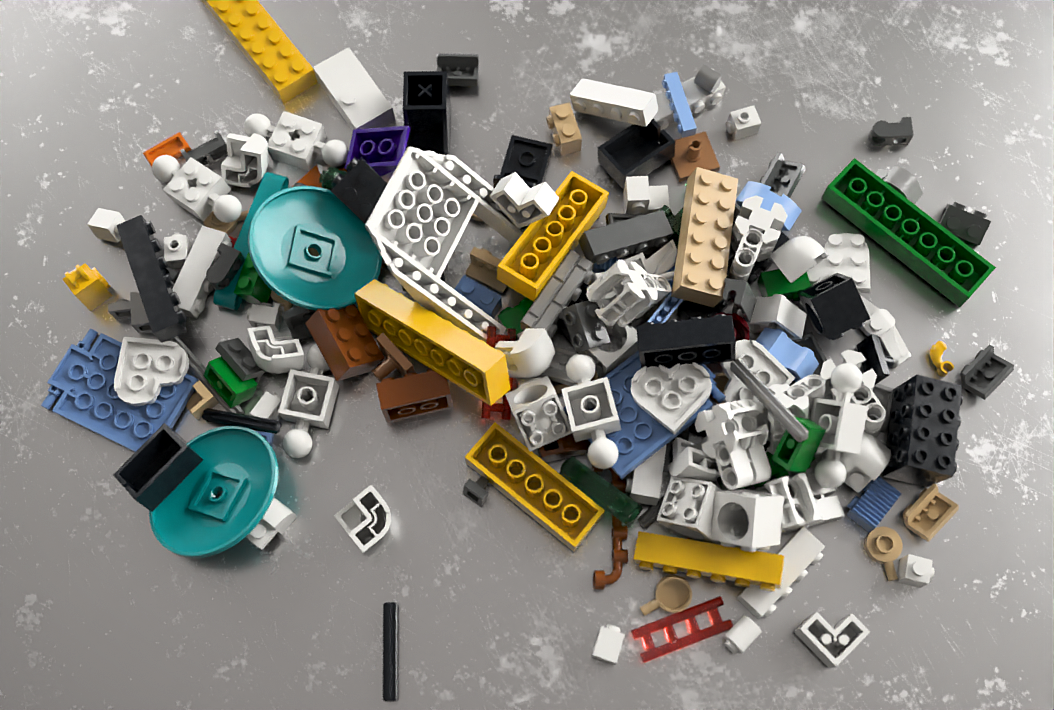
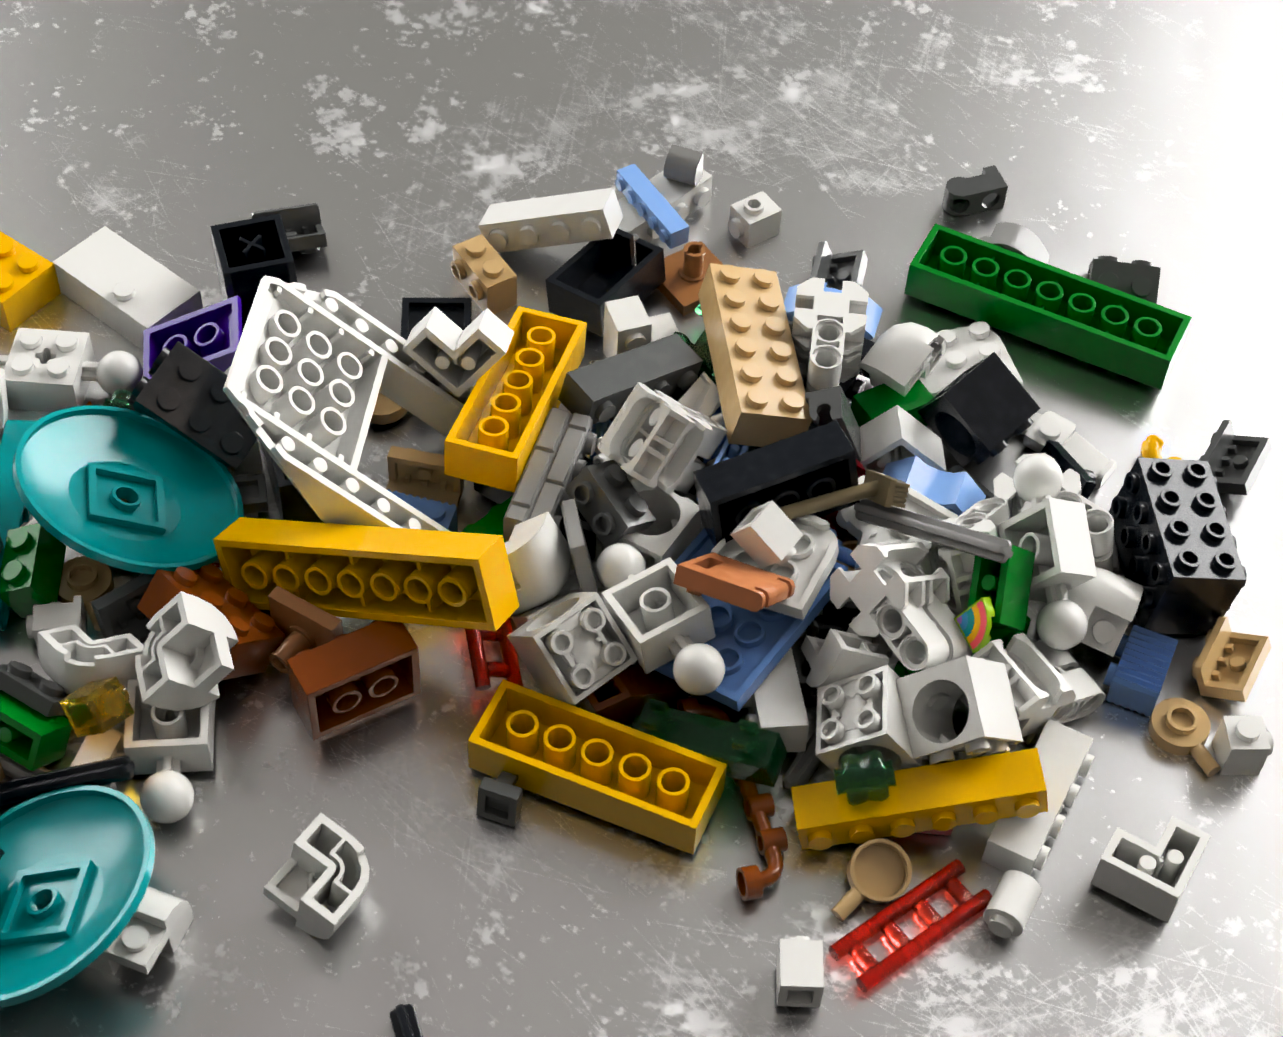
camera: 20 degrees left, 20 degrees down
none -> clear yellow brick [59,677,135,737]
none -> white brick [135,591,239,711]
none -> light grey tile [560,498,599,594]
none -> nougat container [673,552,795,612]
none -> white brick [730,500,803,569]
none -> dark tan piece [744,469,910,520]
none -> clear green piece [833,750,896,805]
none -> tile [954,597,995,653]

